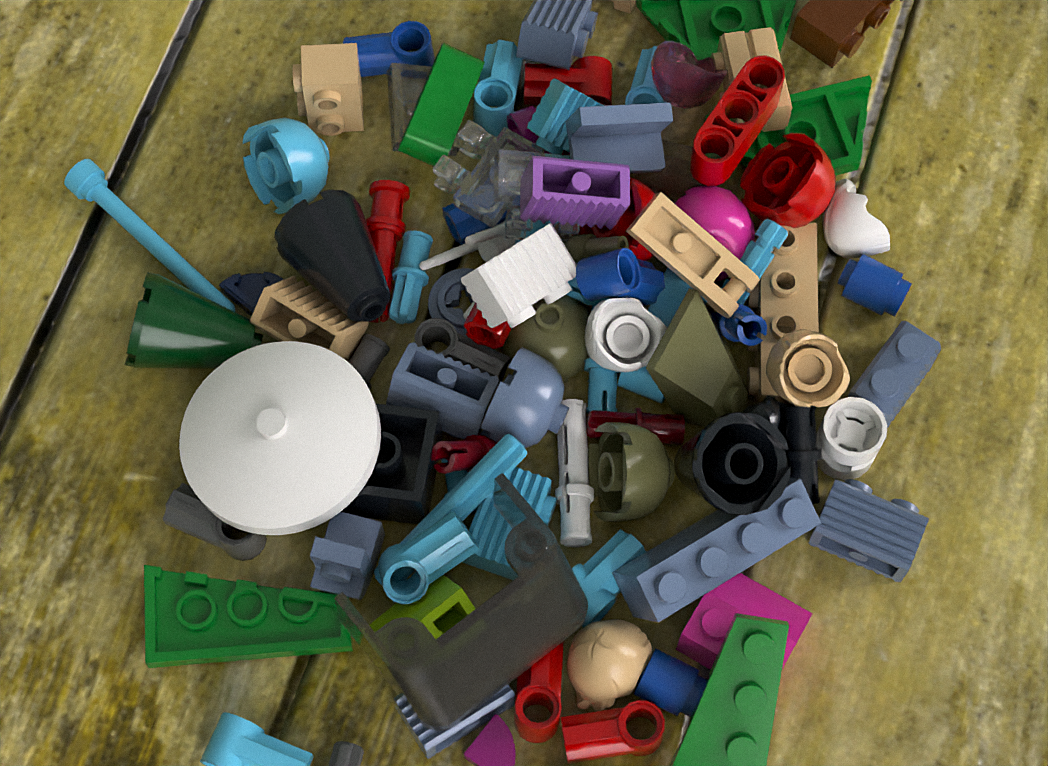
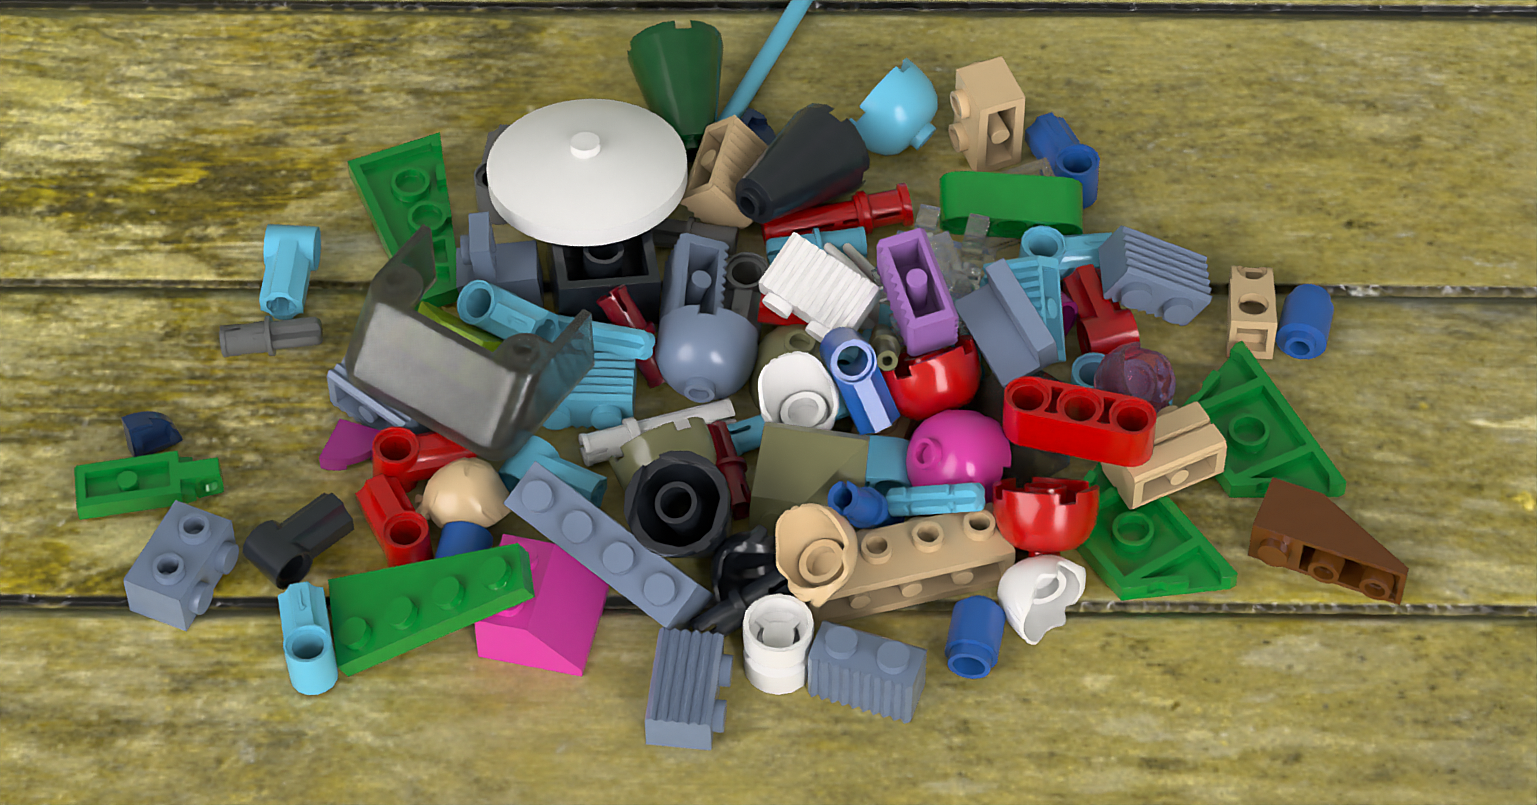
camera: 75 degrees right, 15 degrees down
tan plate [626,192,760,318] -> none

